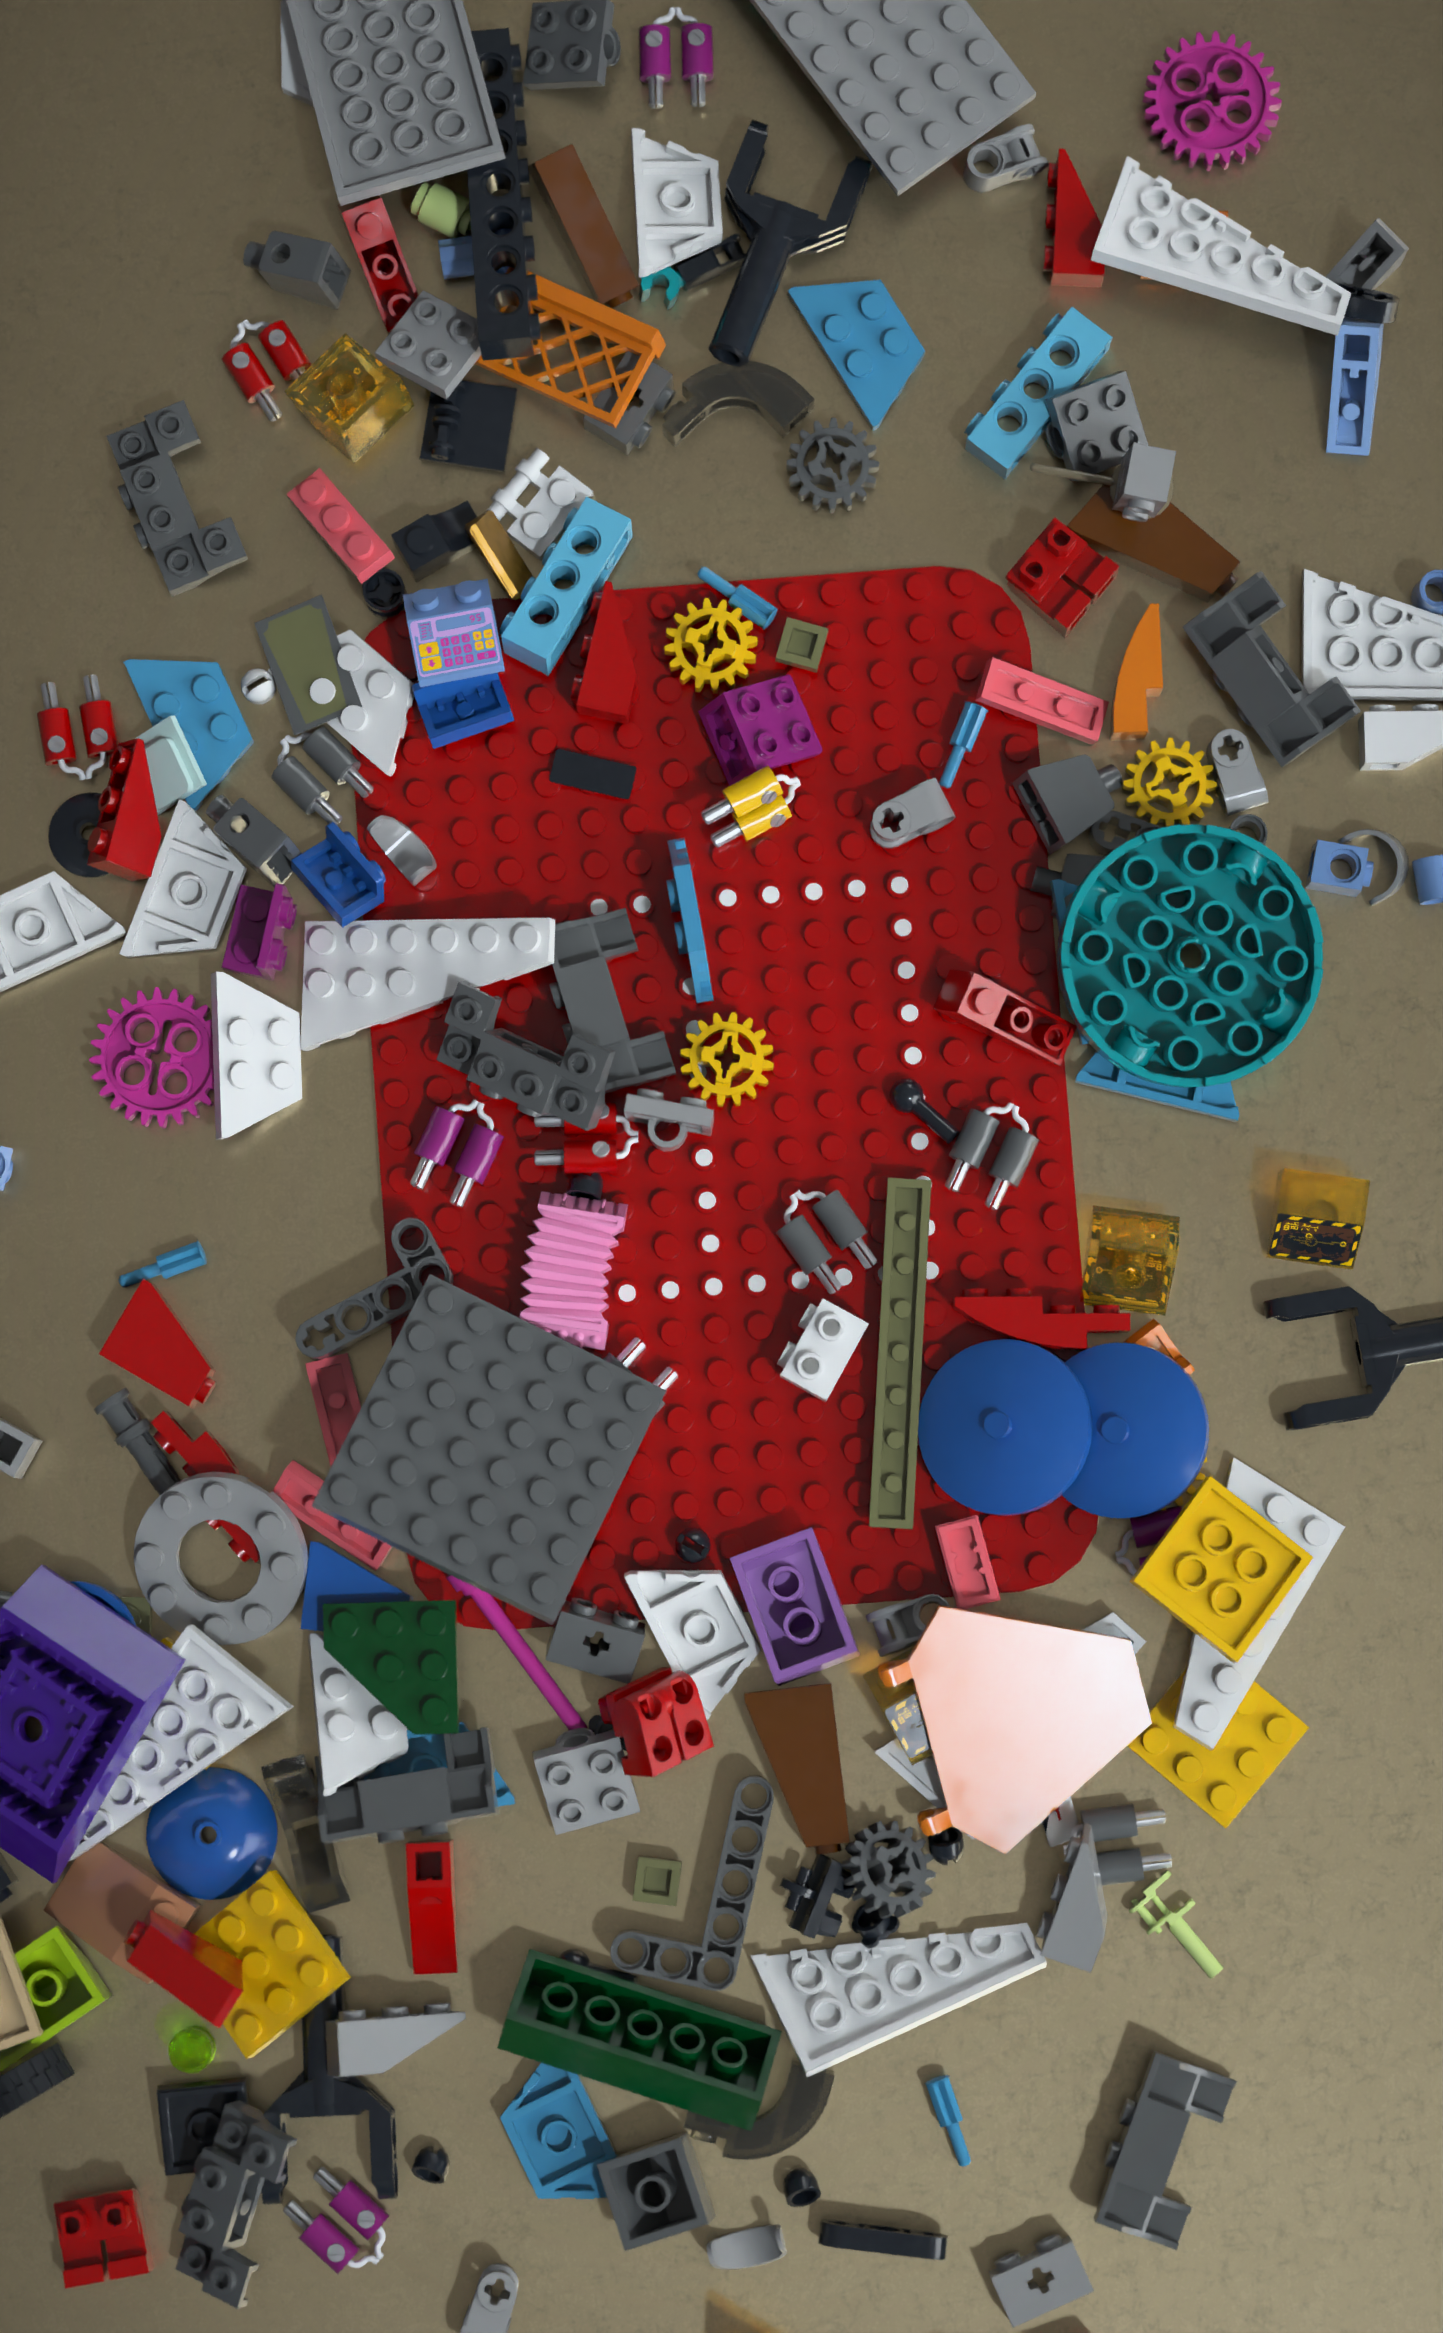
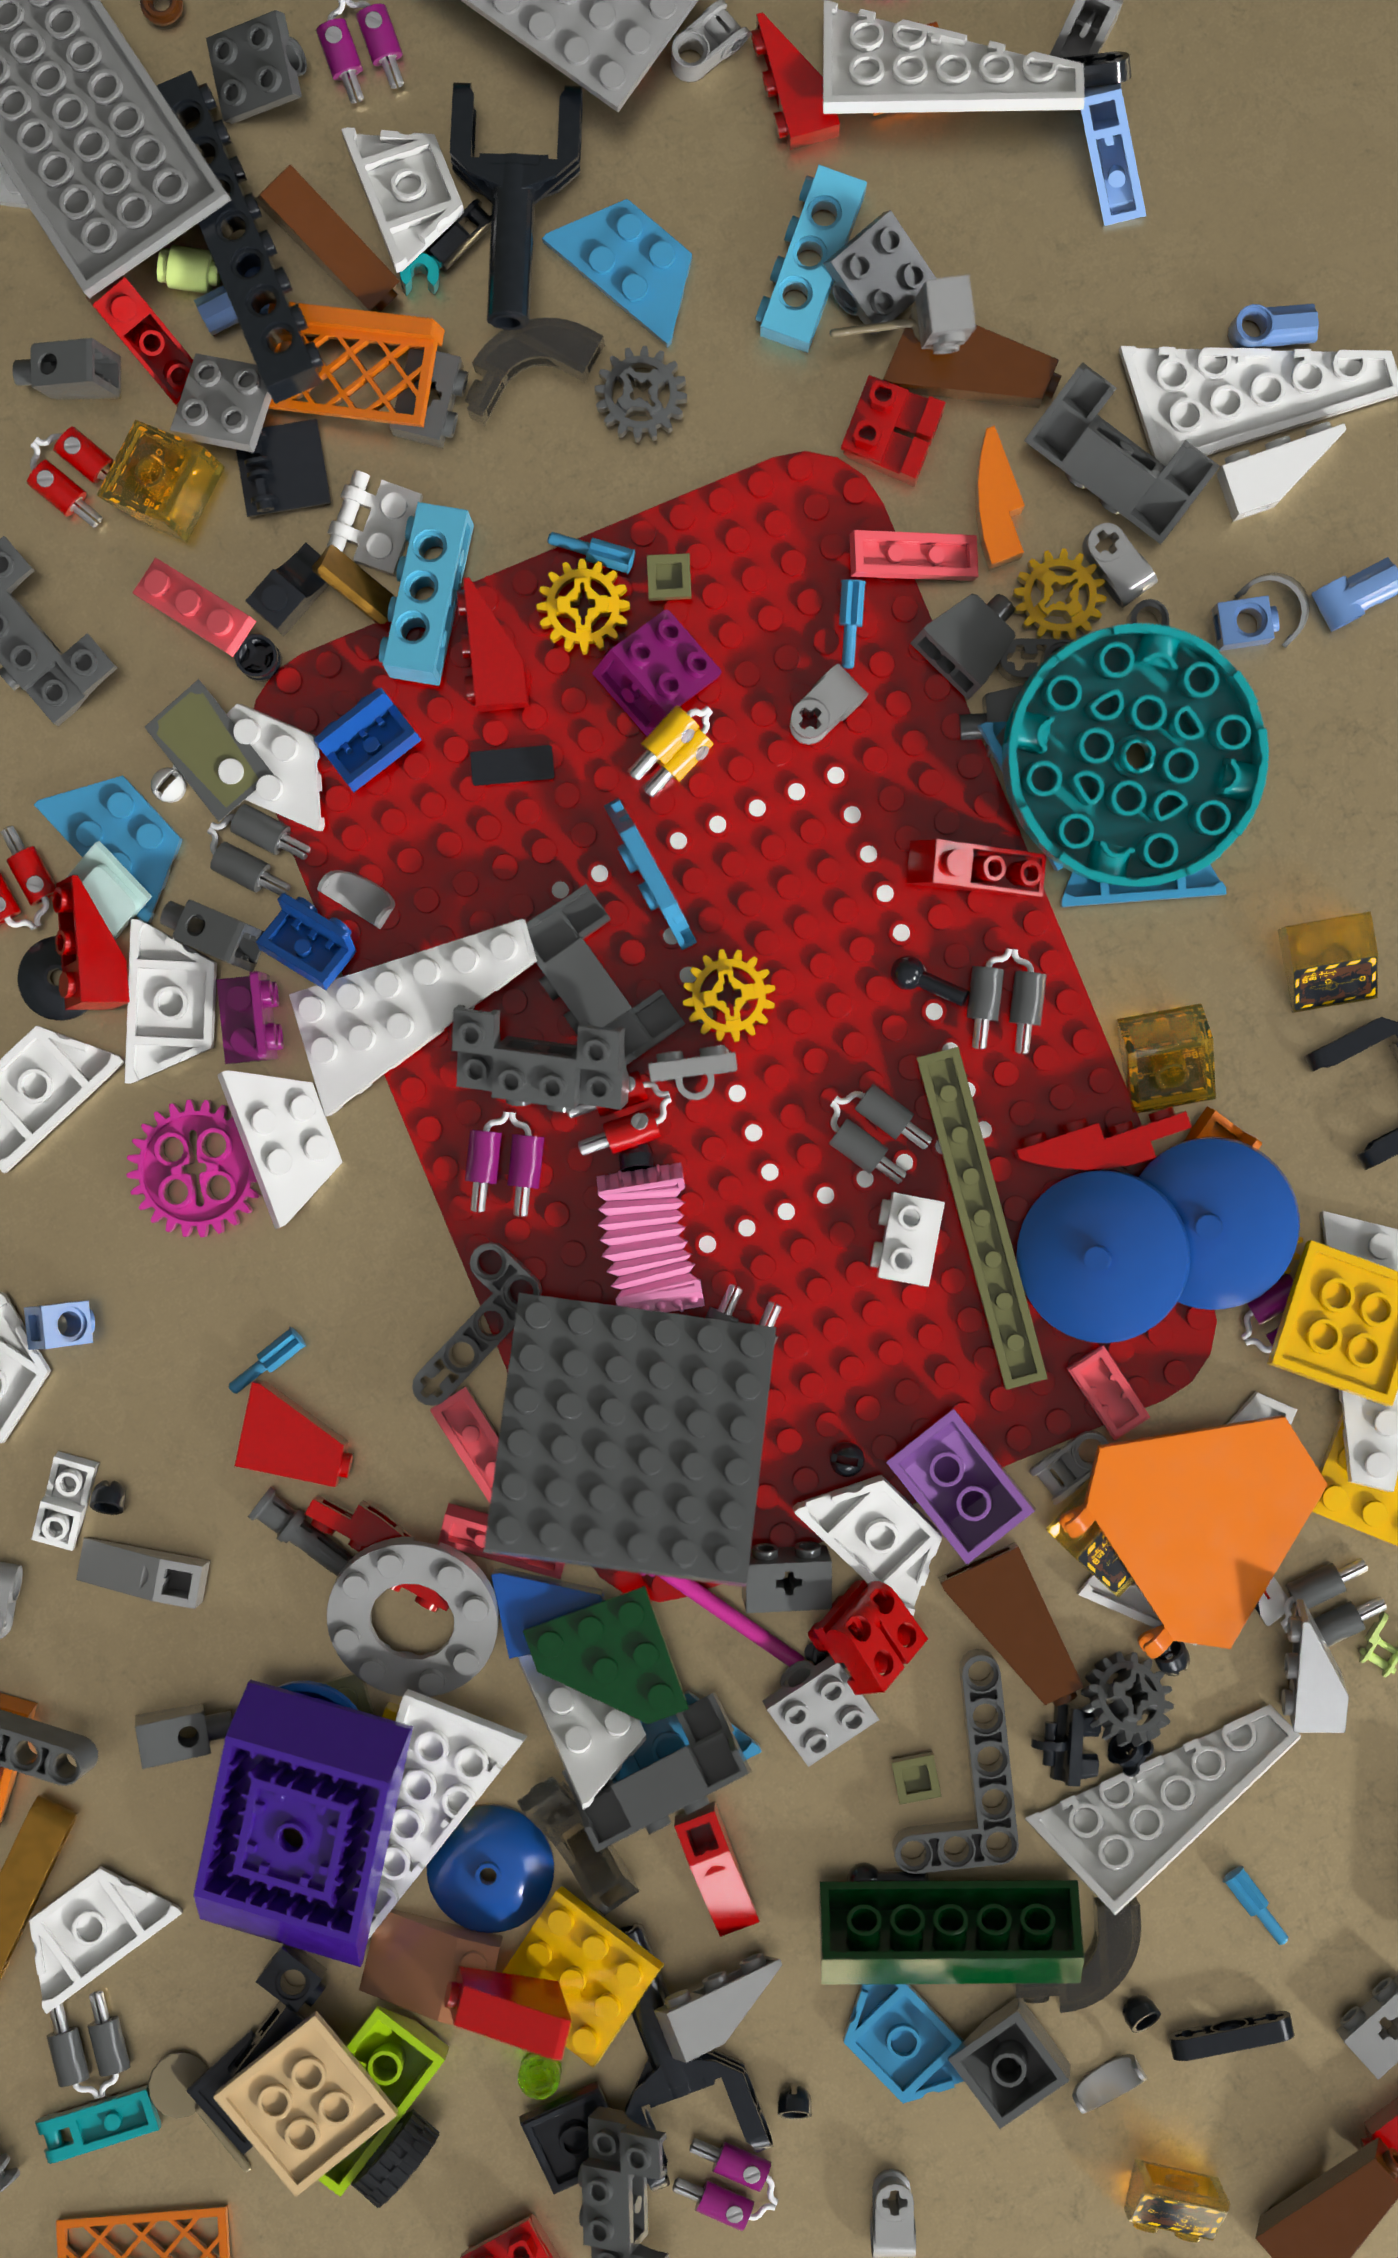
camera: 20 degrees left, 5 degrees up
medium blue slope [403,579,505,687] -> none

